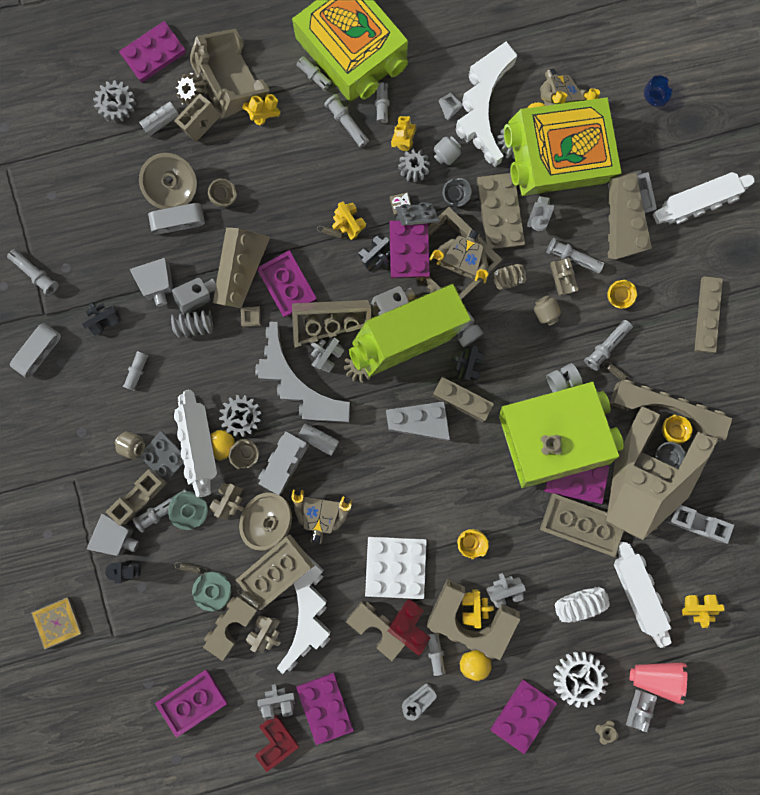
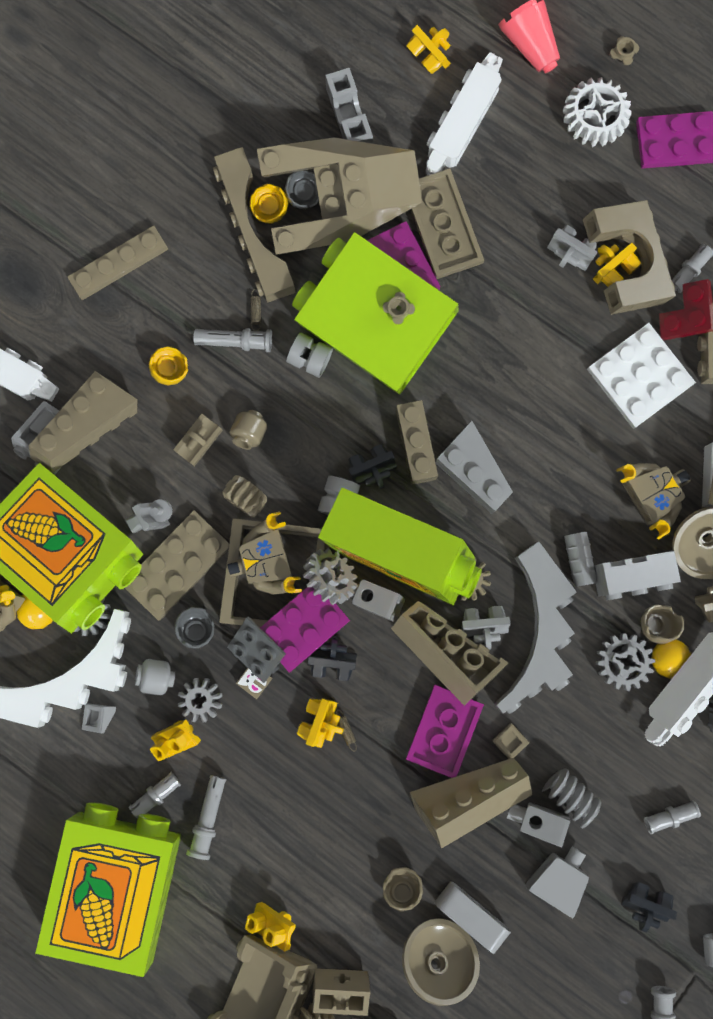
camera: 130 degrees left, 0 degrees up
light grey pin [296,56,332,91] -> none
yellow hair [457,529,489,559] -> none
yellow hair [460,650,492,681] -> none
light grey pin [546,237,604,274] -> none
white gear [555,587,610,622] -> none
light grey hips [626,689,657,732] -> none
none -> light grey gear [303,548,358,605]

